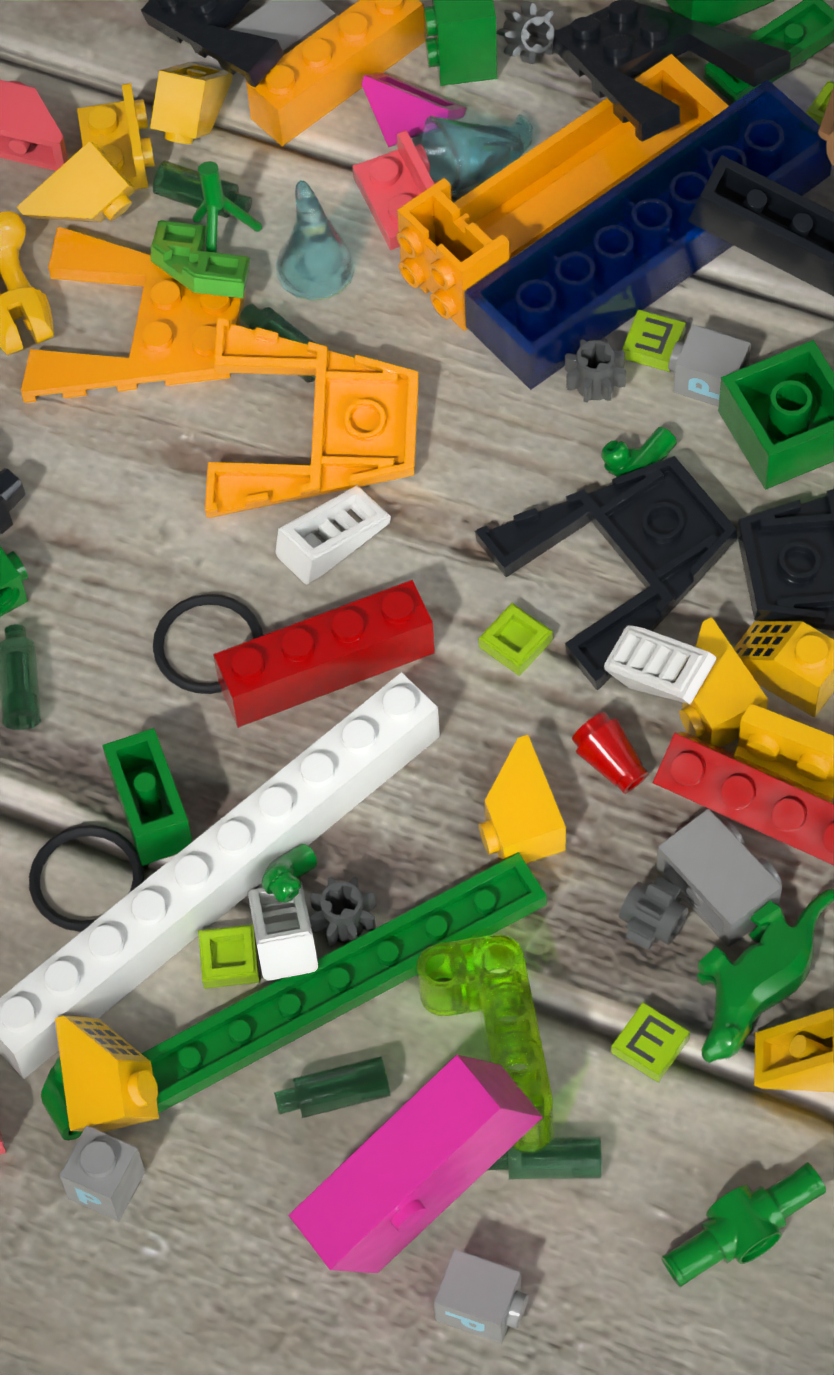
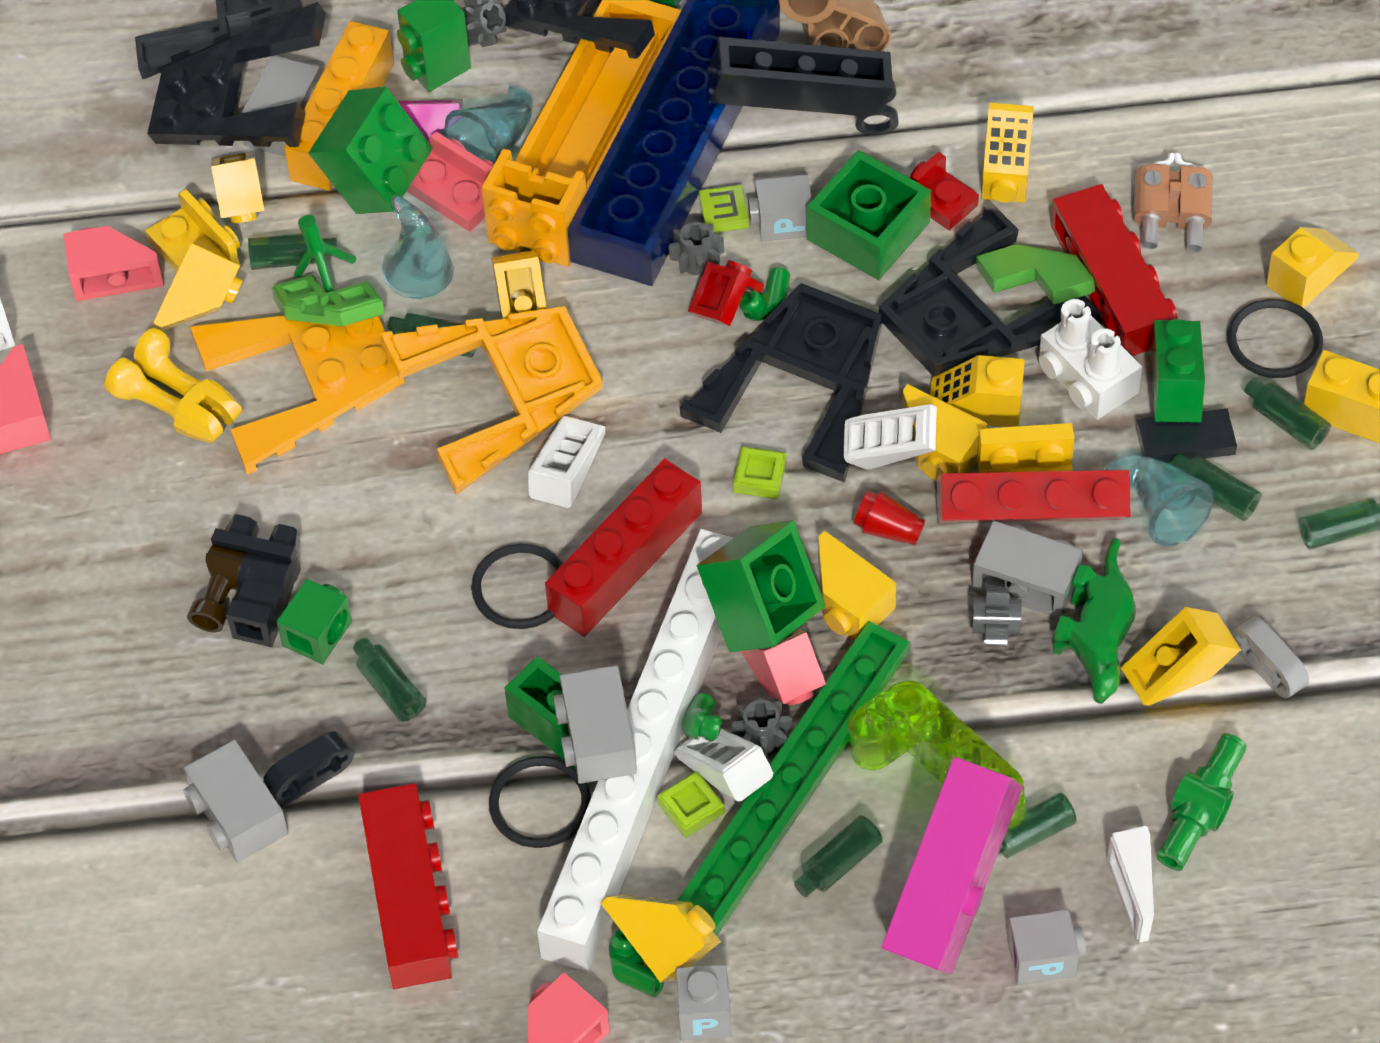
camera: 30 degrees left, 5 degrees down
lime tile [611,1002,690,1083] -> none
none -> green brick [308,87,433,214]
none -> yellow slope [491,250,547,319]
none -> light grey brick [553,665,637,784]
none -> red bracket [688,260,764,326]
none -> green brick [696,520,826,652]
none -> coral slope [740,628,826,705]
none -> white slope [1107,826,1154,943]

